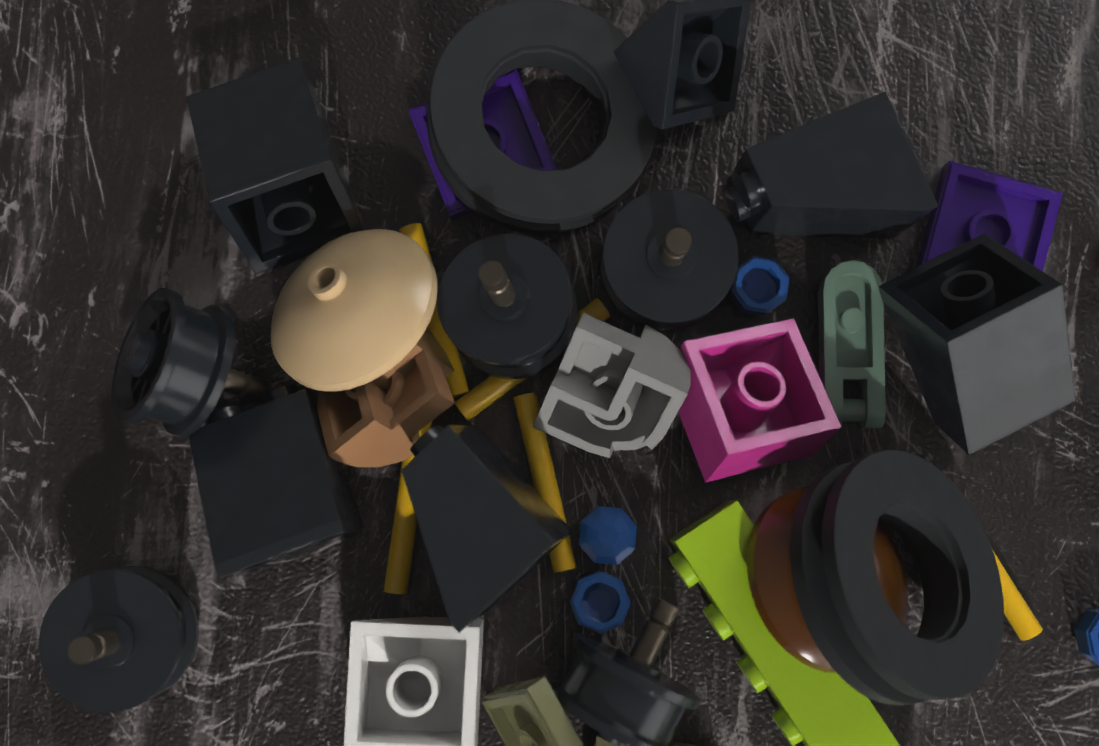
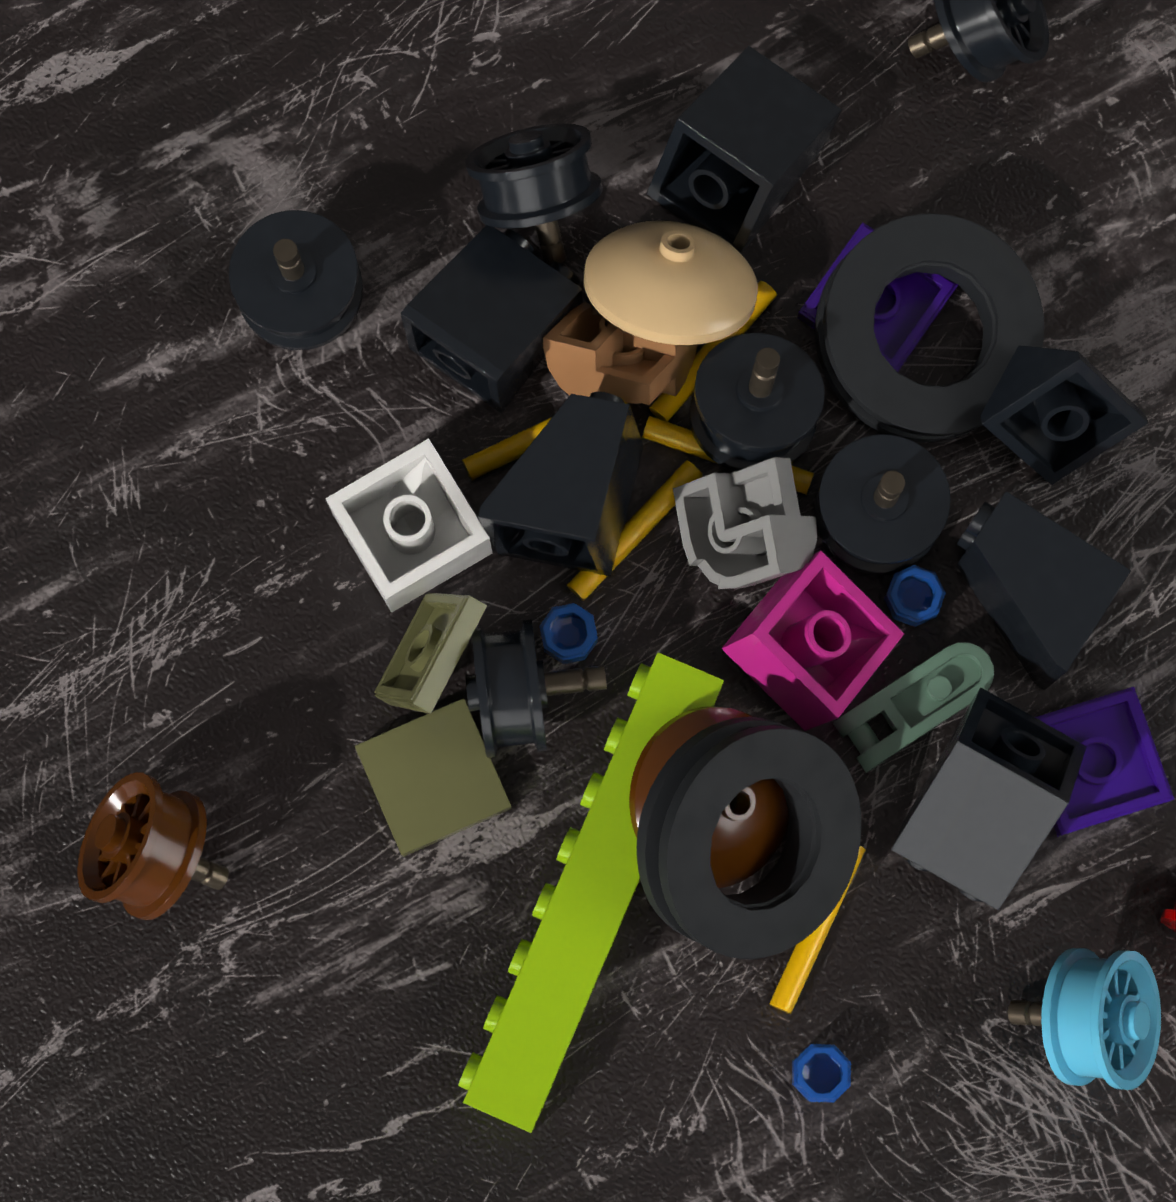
camera: 60 degrees right, 5 degrees down
blue tile [578,506,637,565] -> none

